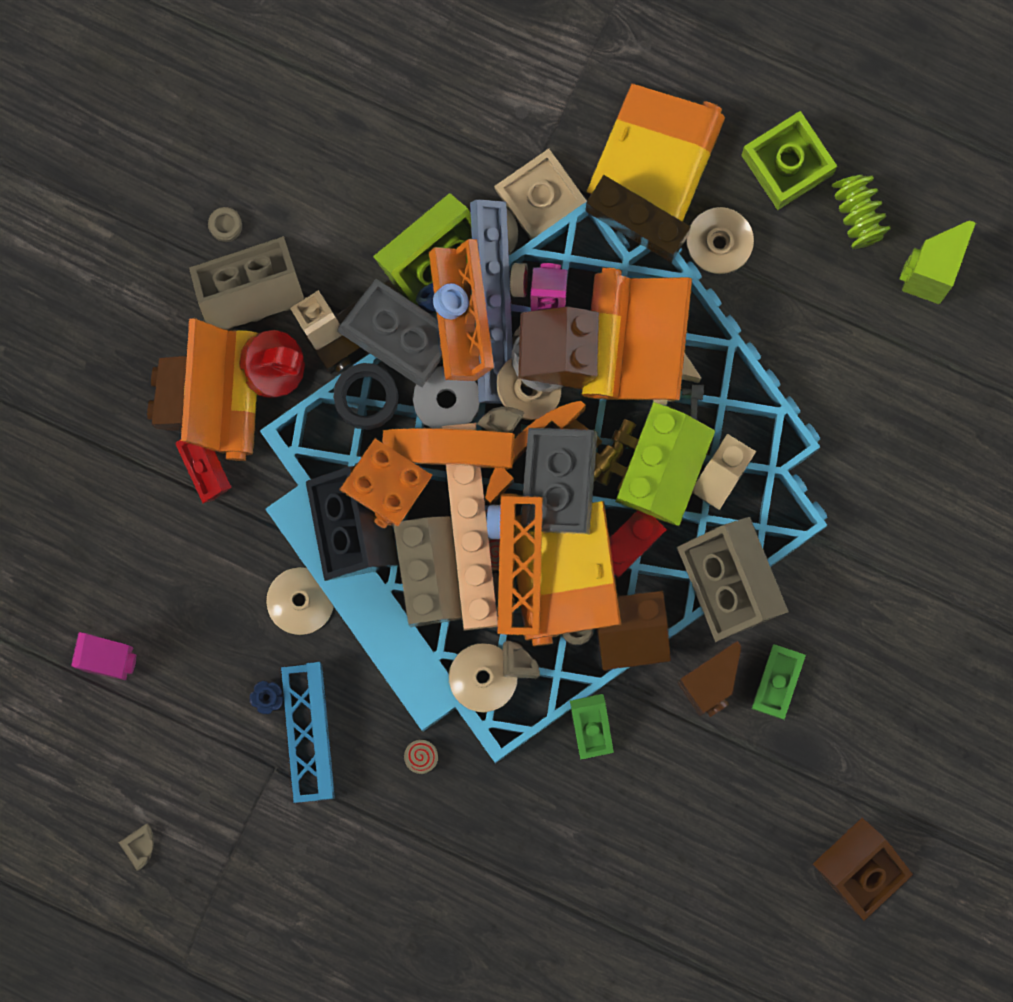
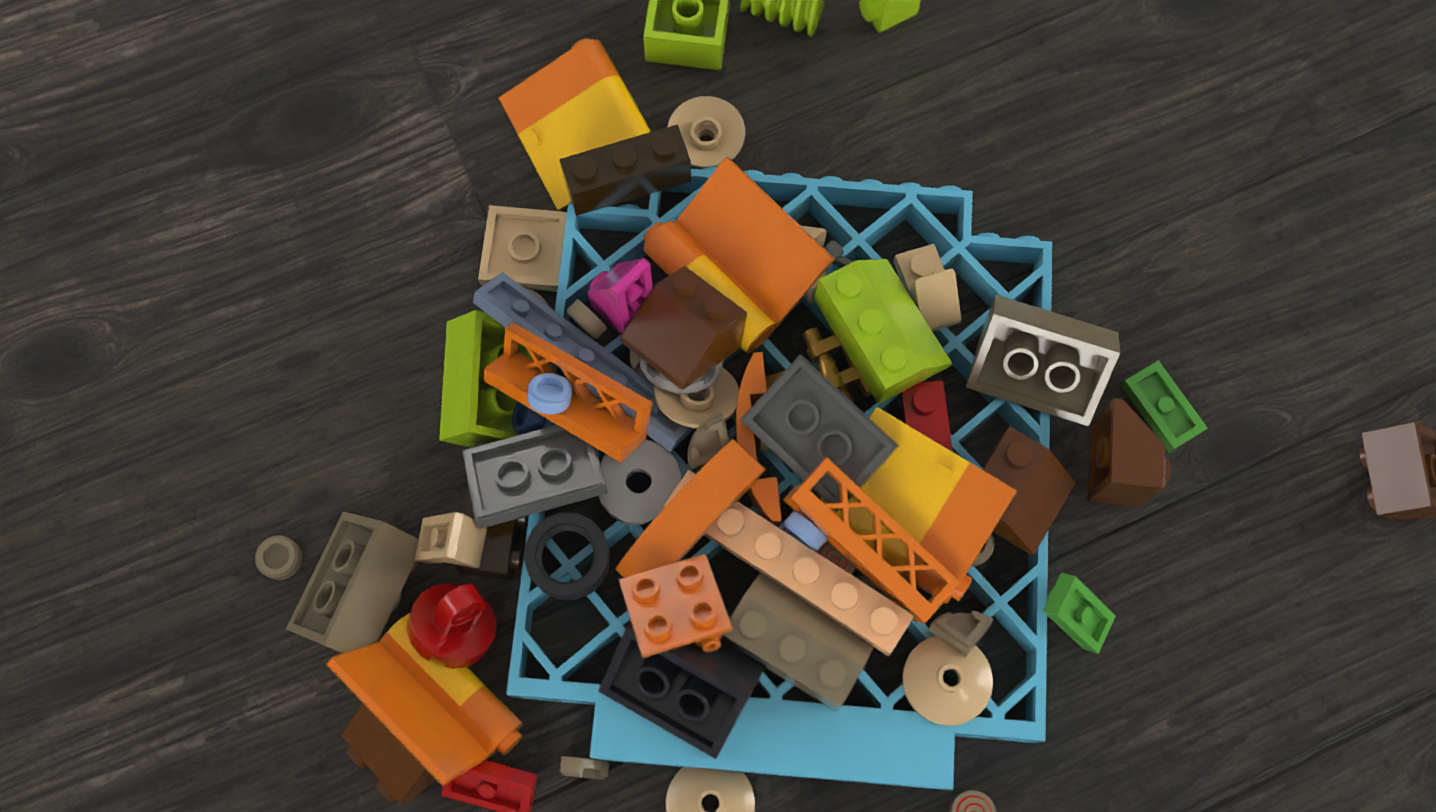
camera: 55 degrees left, 10 degrees down
none -> dark tan tile [560,756,610,780]

